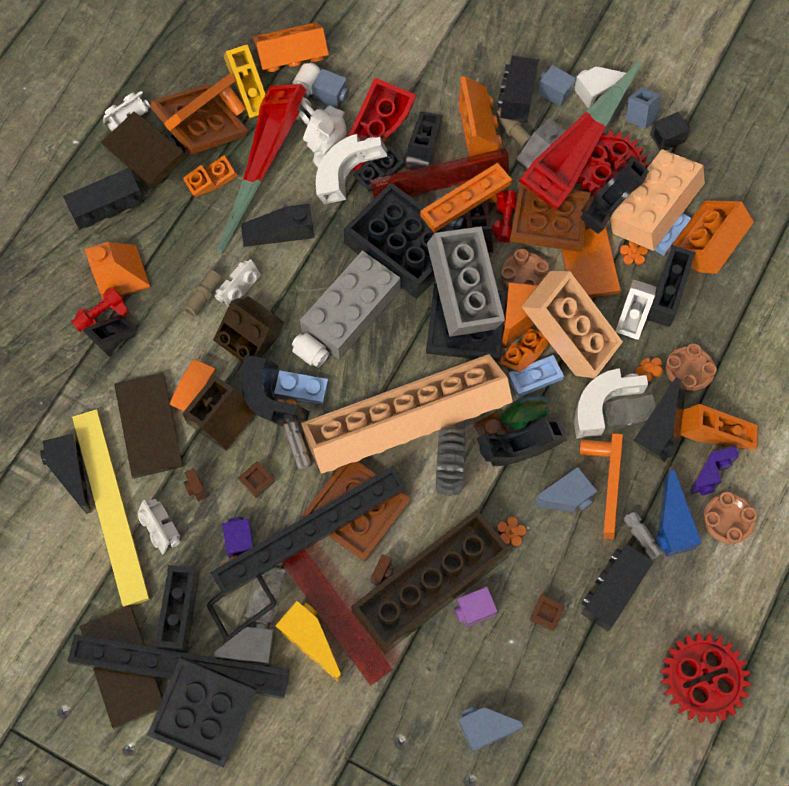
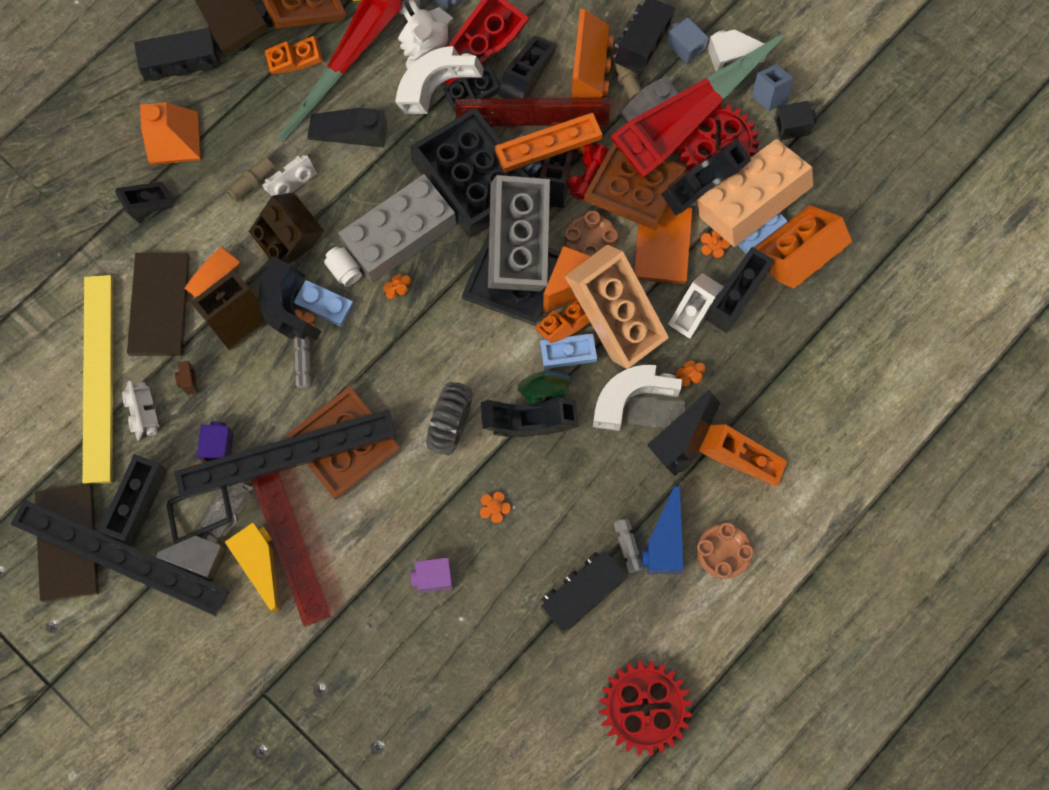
camera: 15 degrees right, 5 degrees up
black slope [40,434,91,514] -> none
red piece [71,287,129,332] -> none
black plate [147,656,257,768] -> none
reddish brown plate [238,461,275,498] -> none
light nougat brick [301,354,513,474] -> none
dark brown brick [351,510,511,655] -> none
reddish brown plate [371,554,394,586] -> none
sand blue slope [458,706,523,753] -> none
reddish brown plate [474,412,509,436] -> none
reddish brown plate [529,595,565,632] -> none
sand blue slope [534,467,597,513] -> none
orange piece [580,433,623,540] -> none
nougat dish [666,344,717,391] -> none
dark purple slope [690,446,739,495] -> none
none -> orange plant [383,274,411,299]

